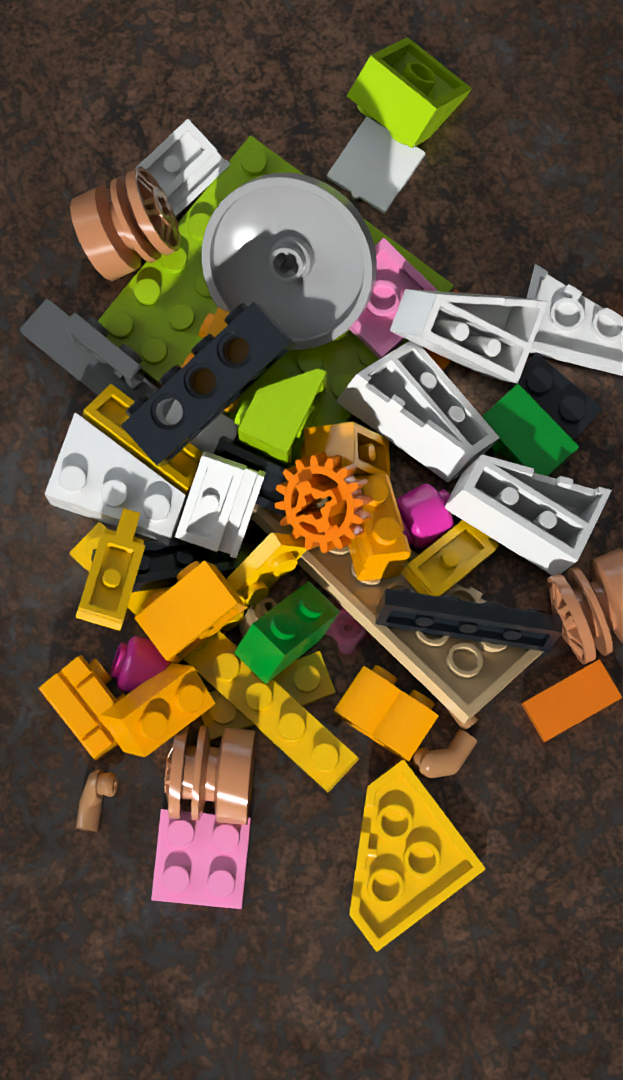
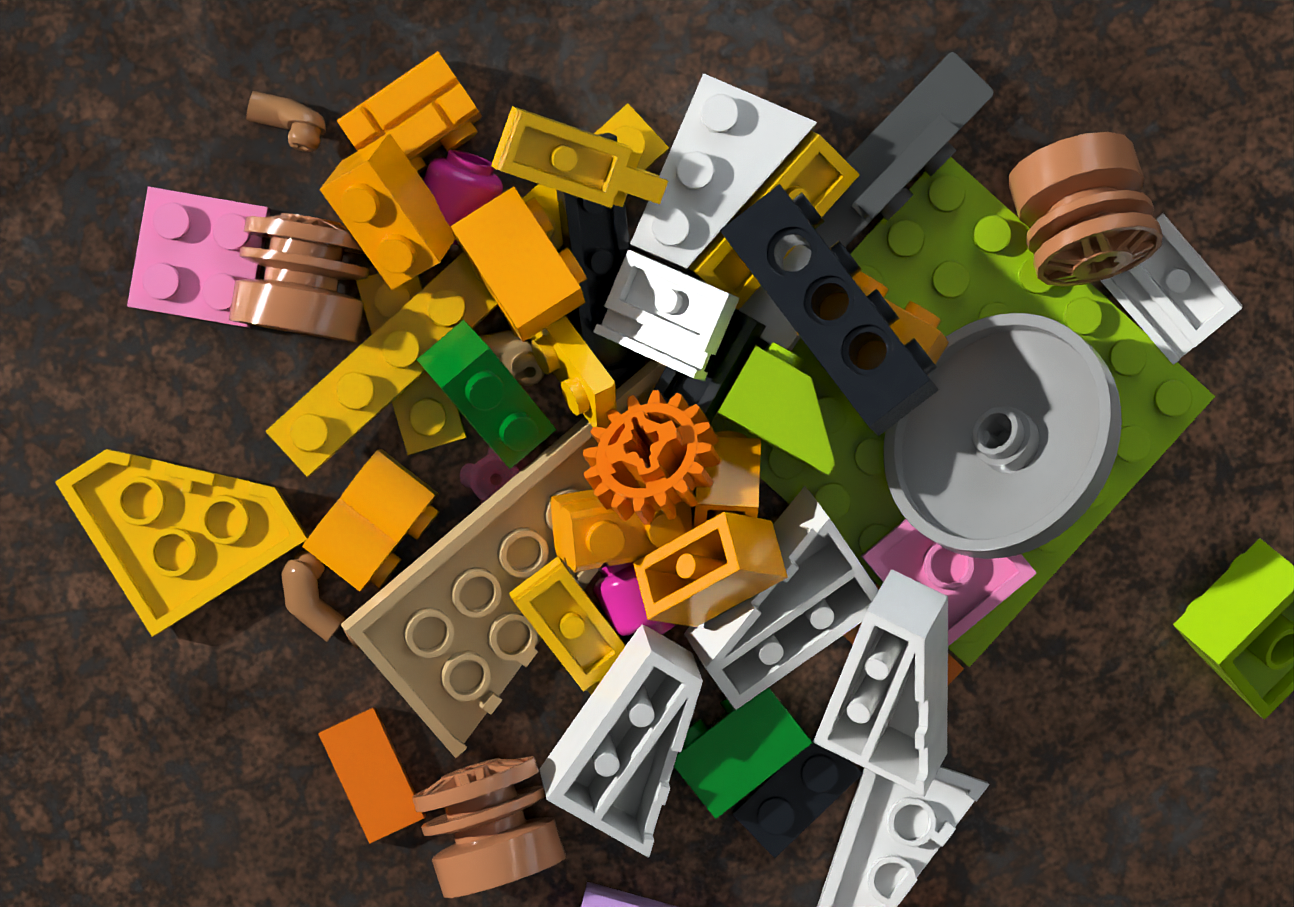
camera: 90 degrees right, 10 degrees up
white piece [326,116,425,214] -> none
black plate [375,588,562,652] -> none
none -> light orange brick [633,511,788,627]

